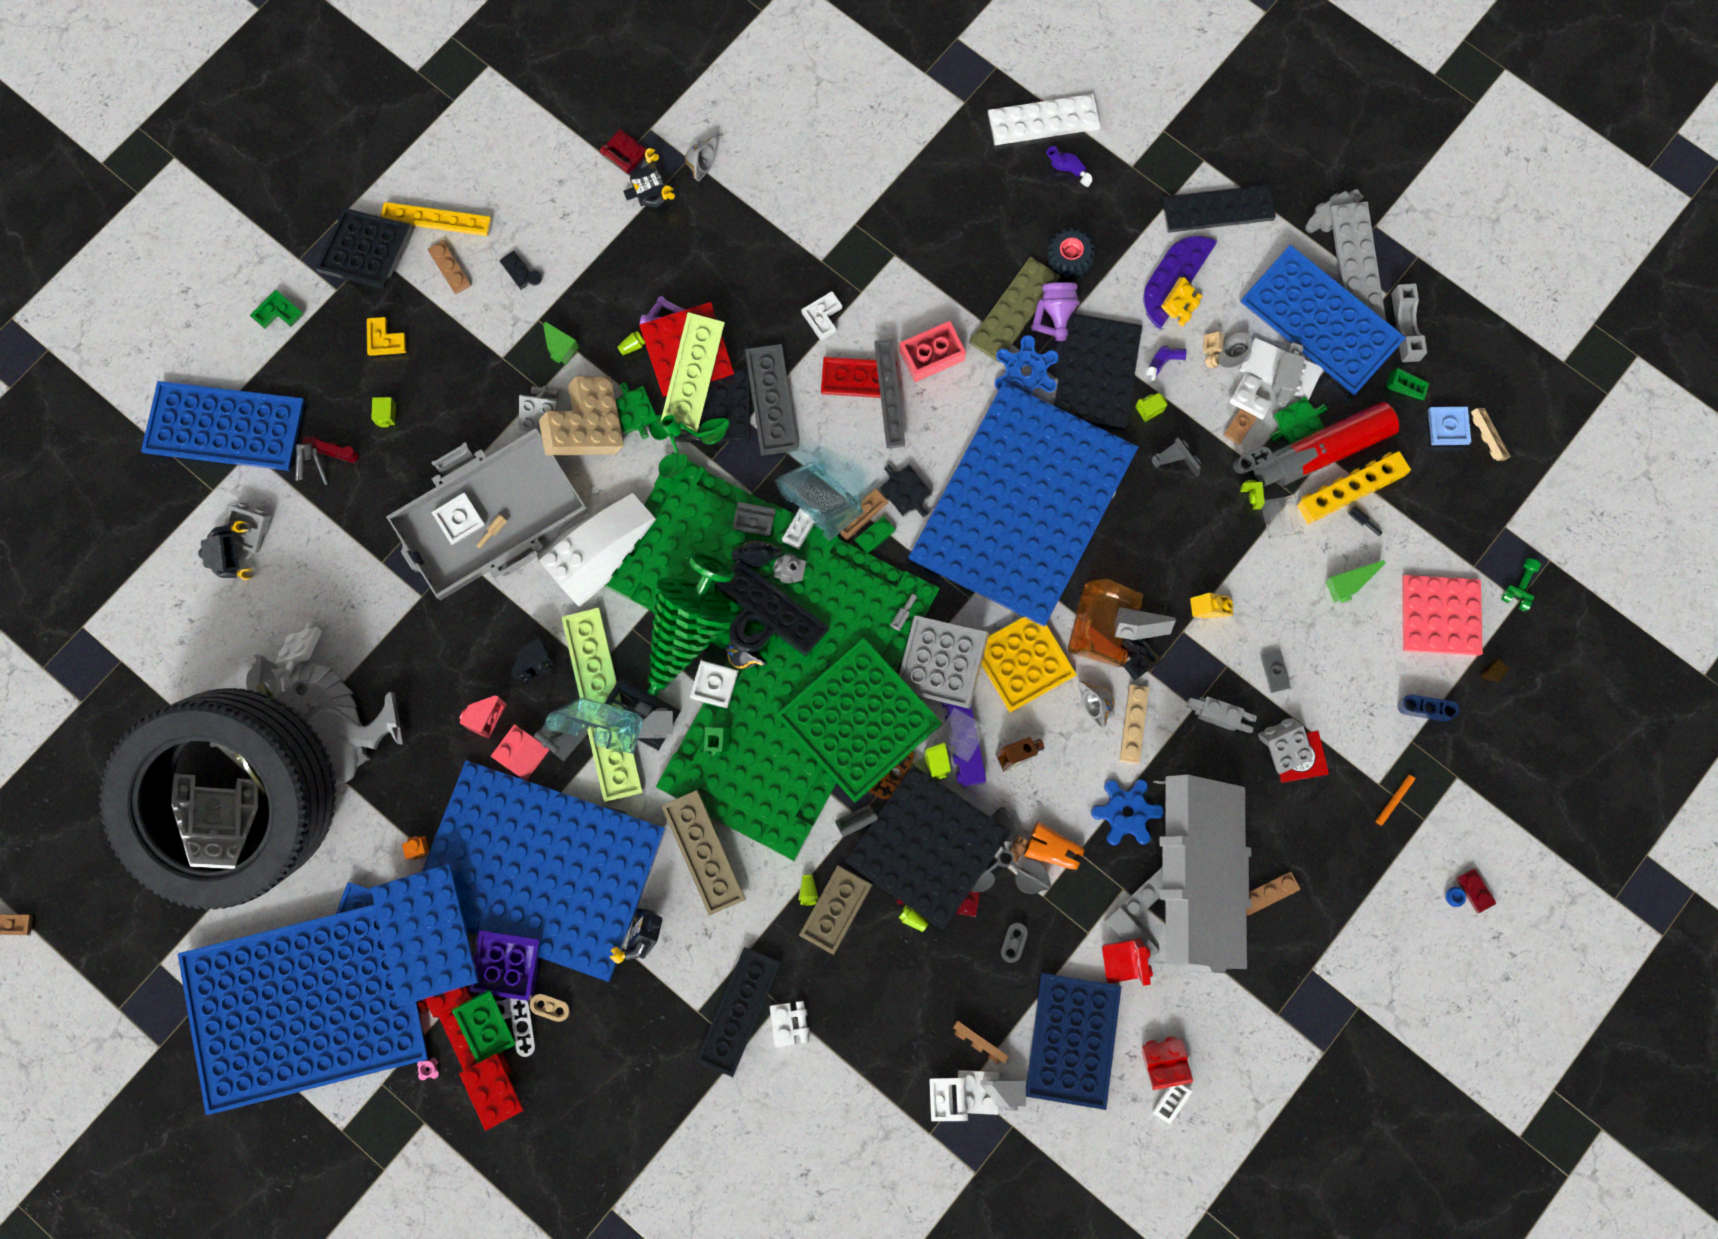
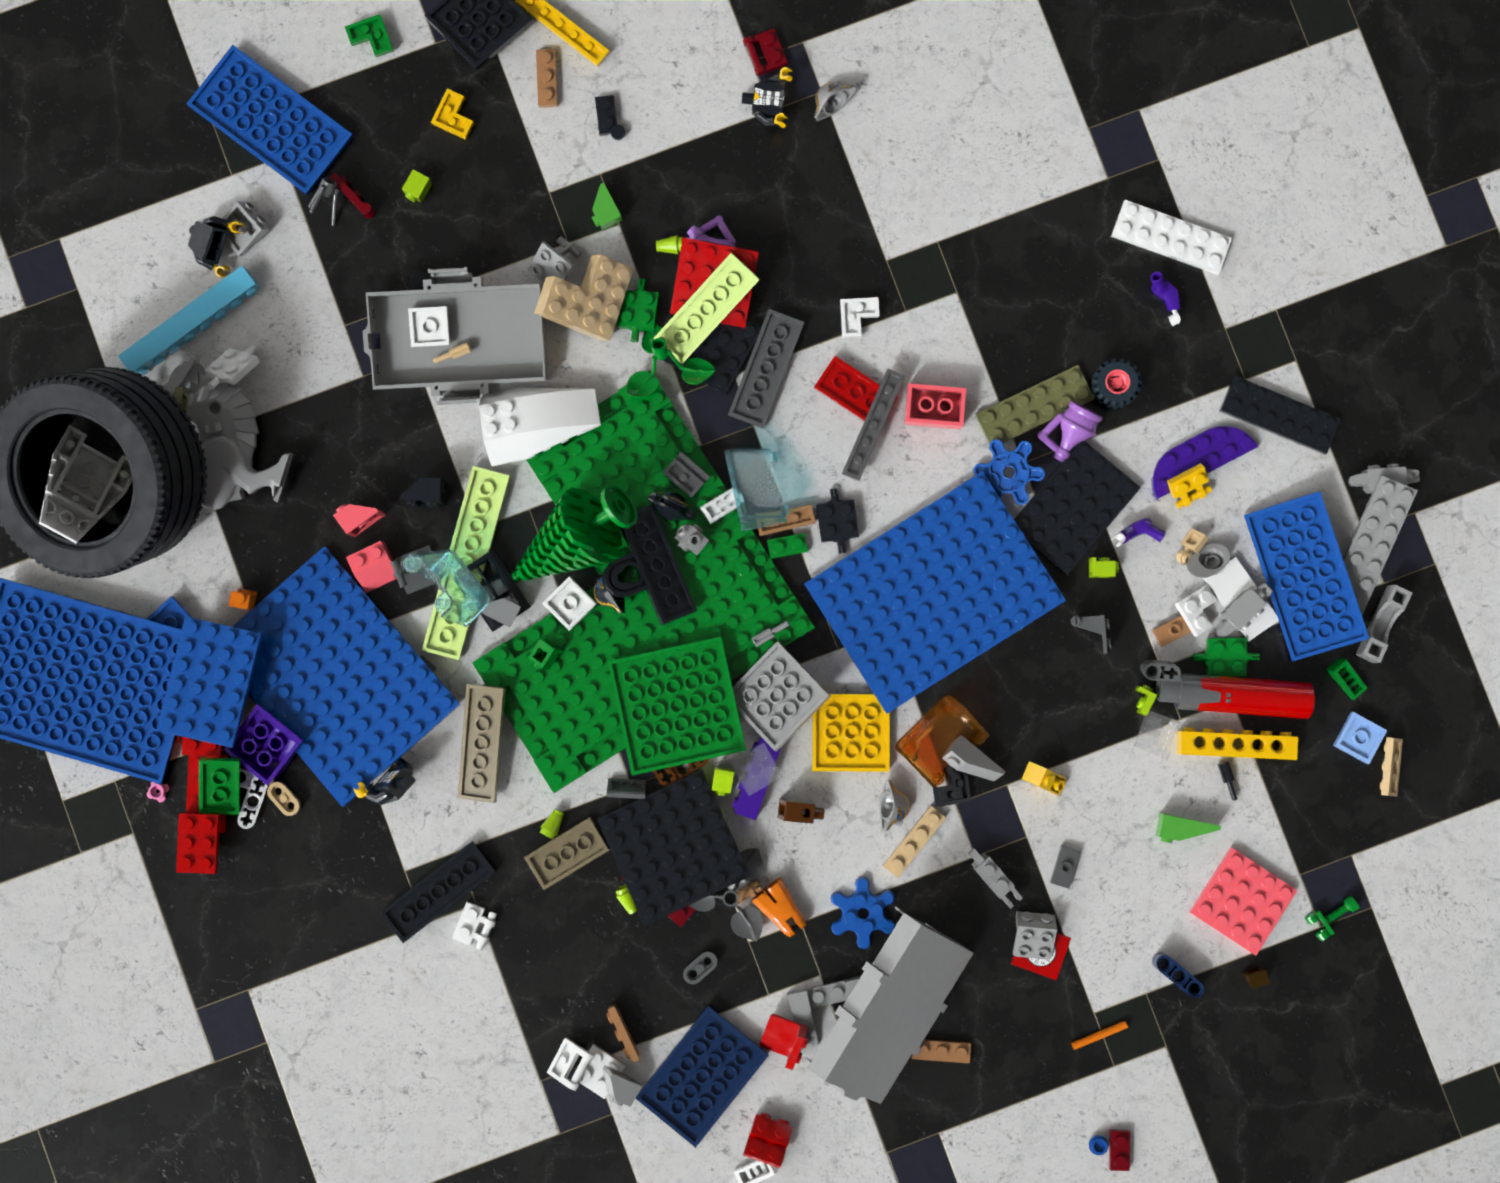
camera: 30 degrees right, 10 degrees up
none -> medium azure brick [118,266,260,376]

